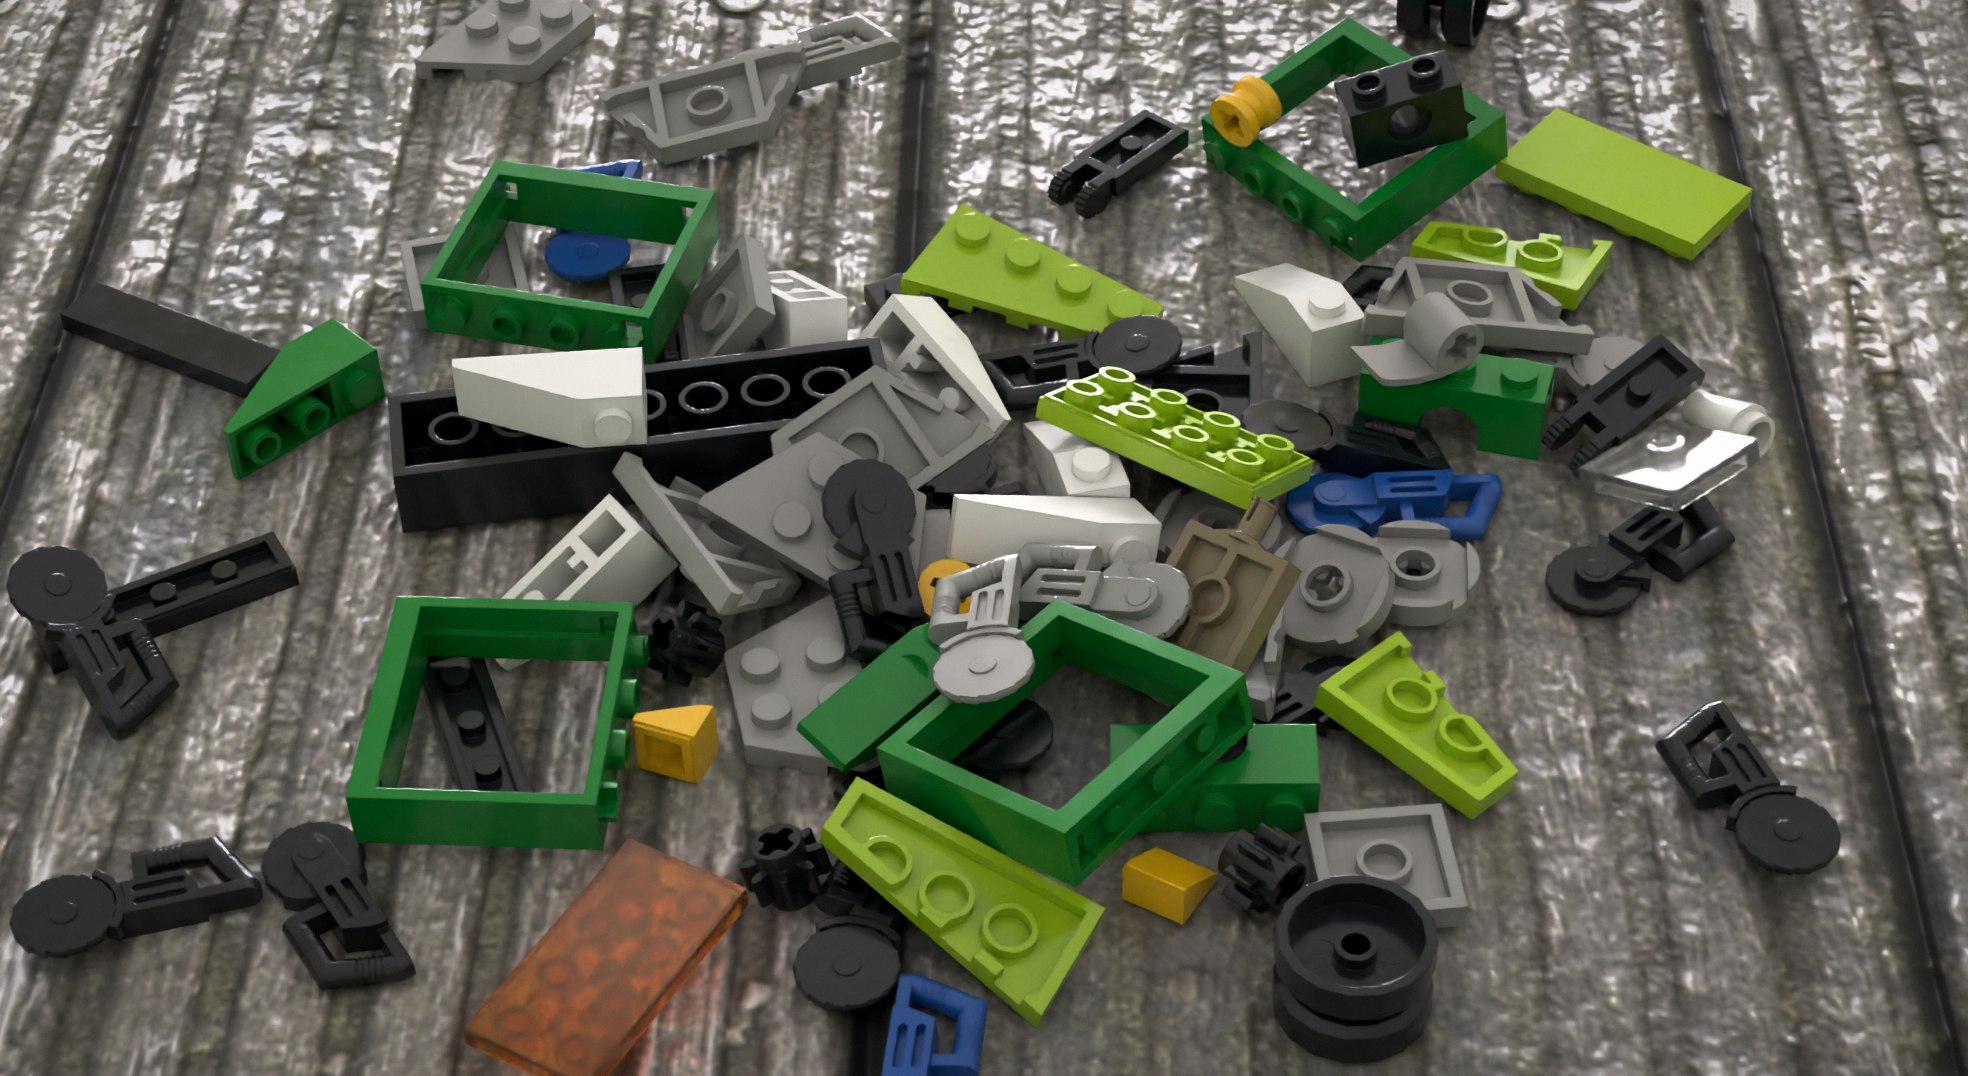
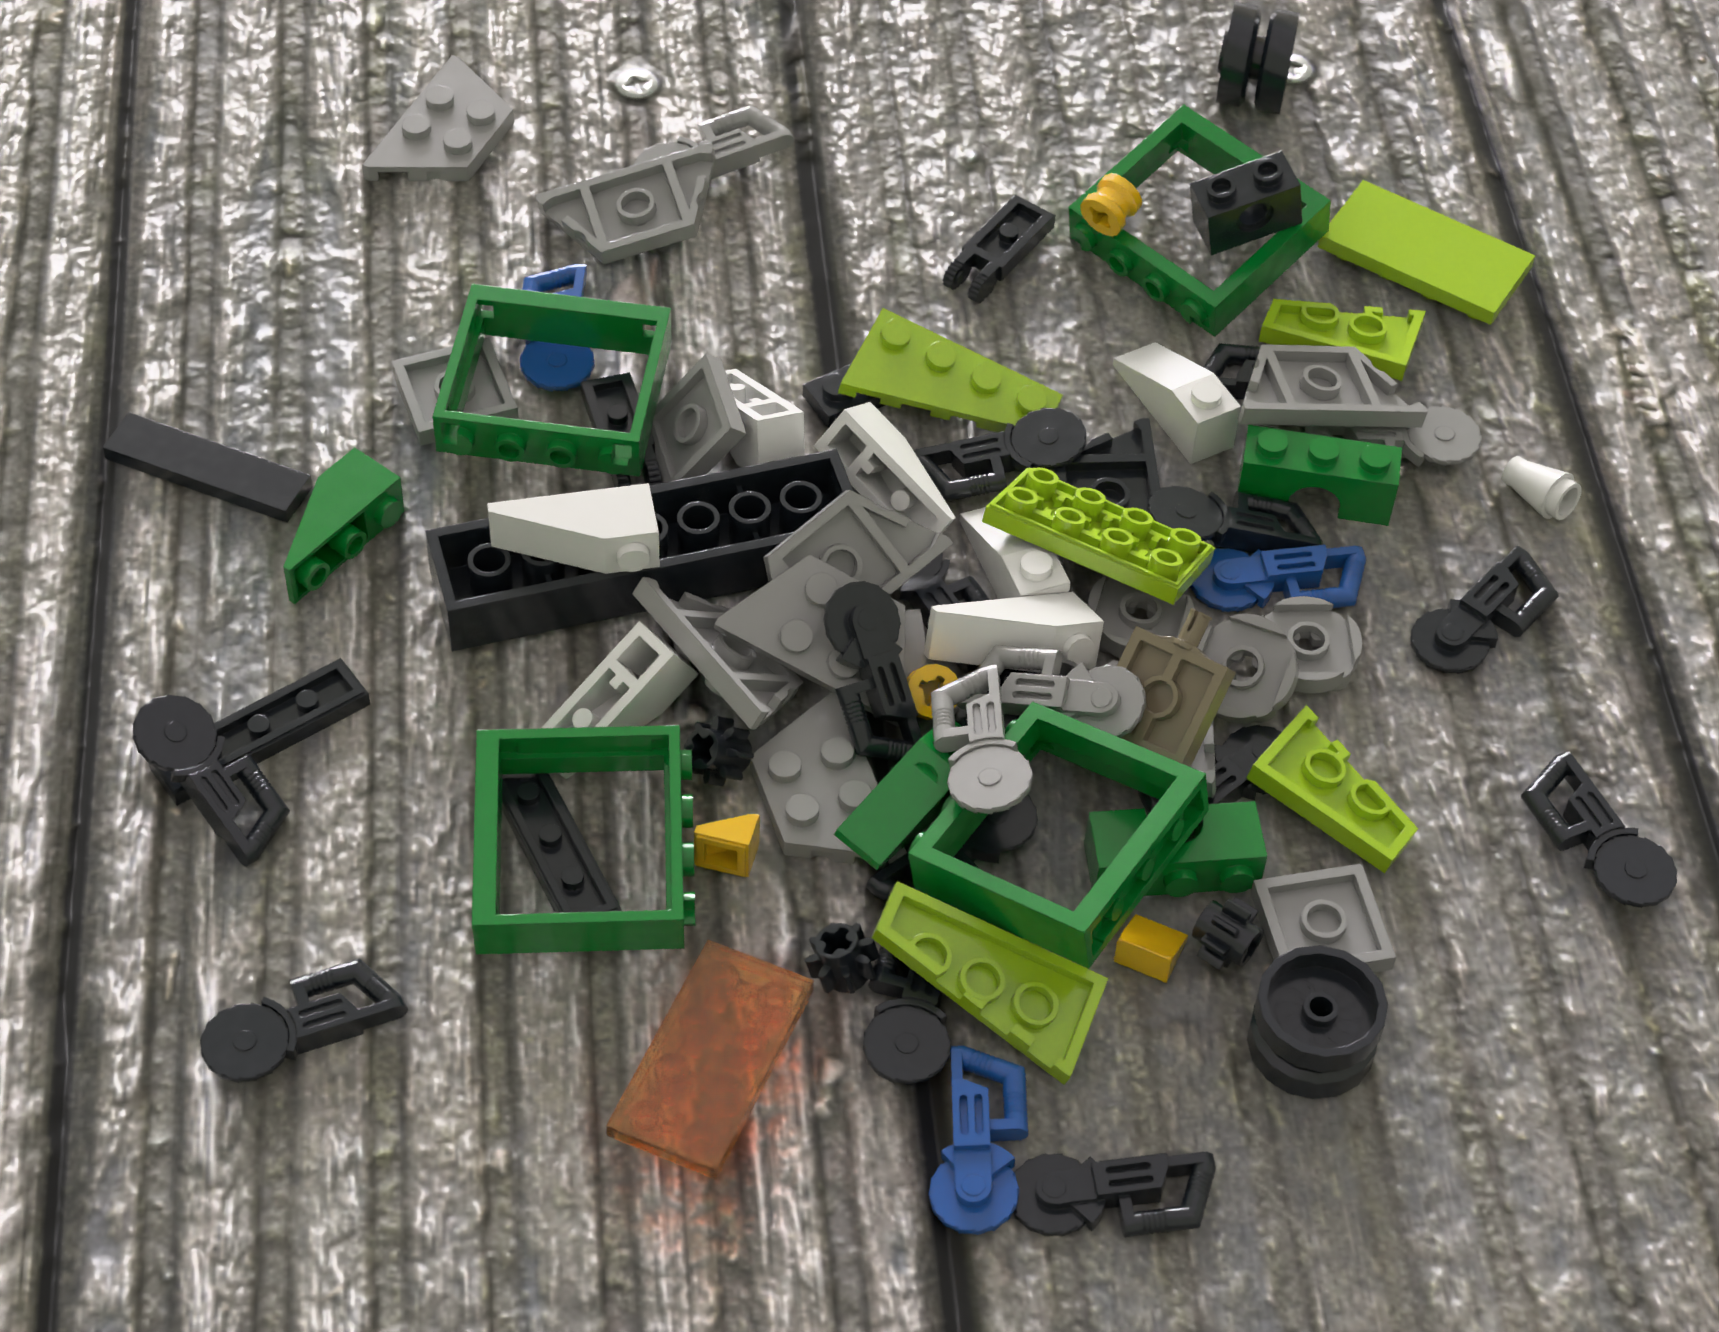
camera: 10 degrees left, 10 degrees up
black piece [261,821,416,991] -> none
light grey panel [1350,292,1485,387] -> none
black hinge [1541,334,1706,477] -> none
clear plate [1578,418,1760,512] -> none

